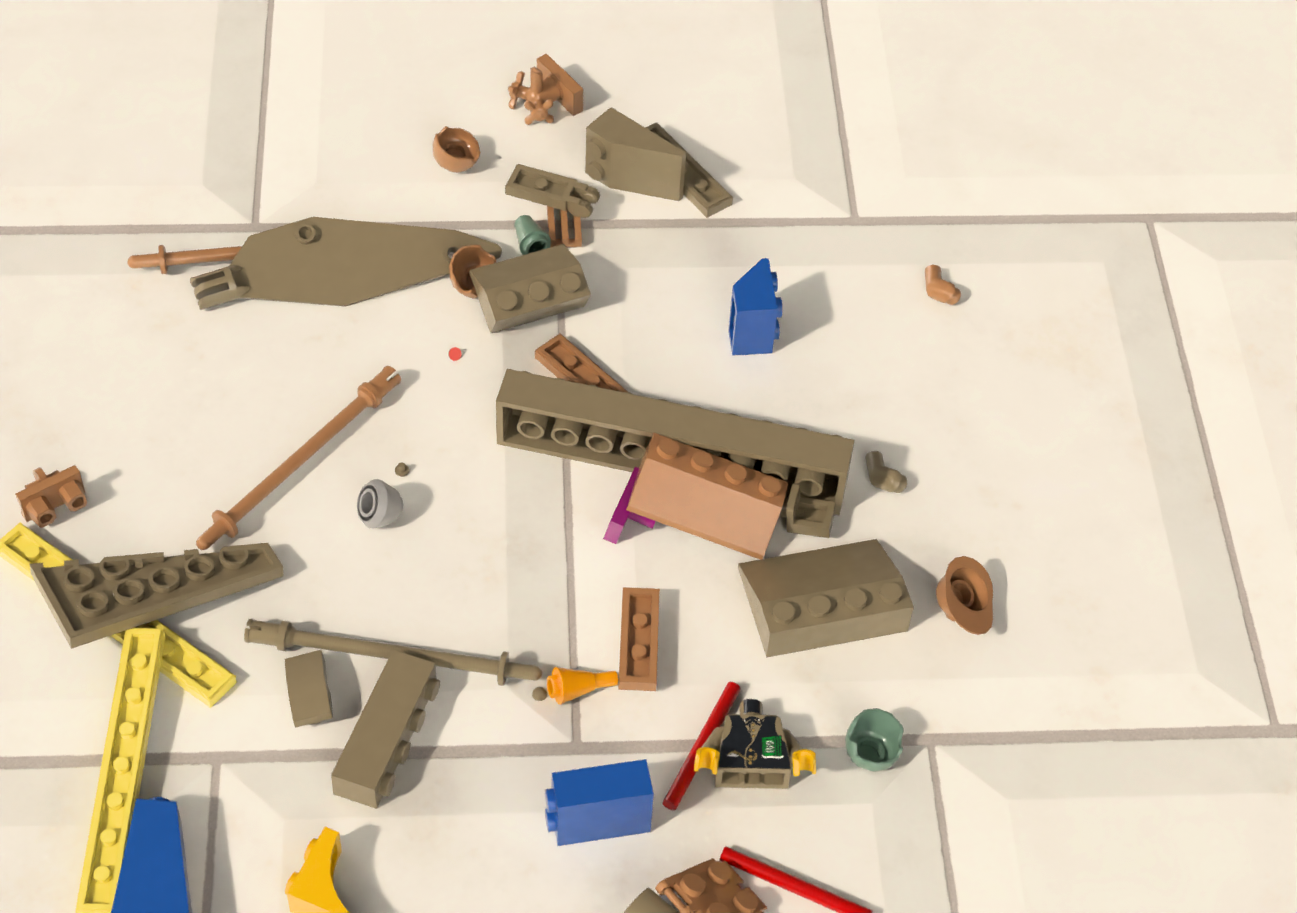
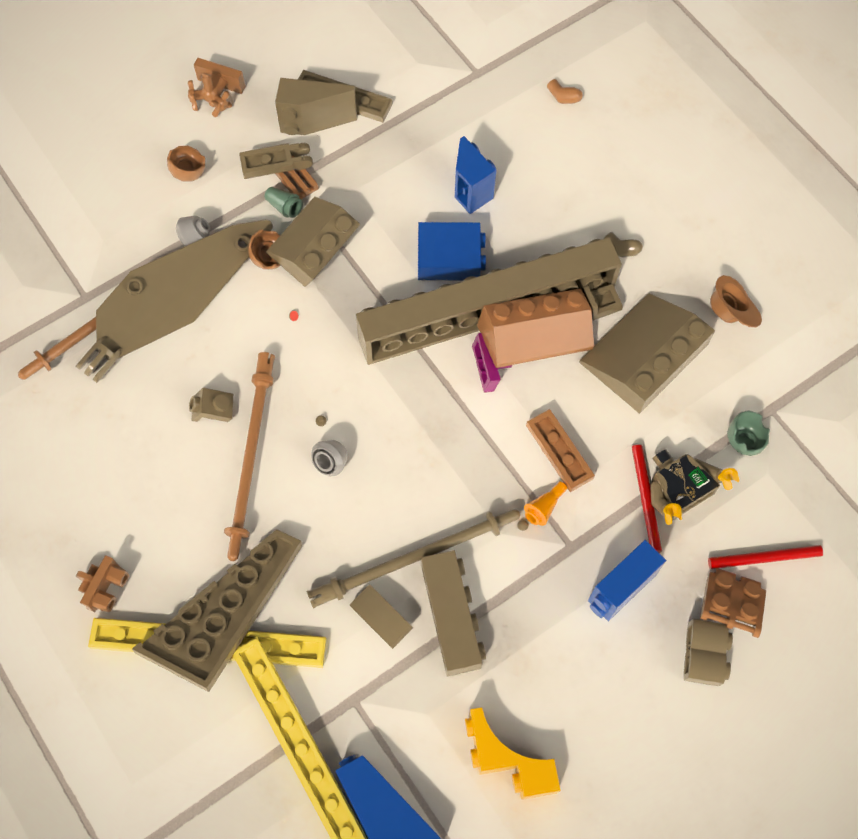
camera: 30 degrees left, 15 degrees up
medium nougat tile [535,333,628,392] -> none
none -> light grey cone [176,216,210,246]
none -> dark tan bracket [189,387,234,422]
none -> blue brick [418,222,486,281]

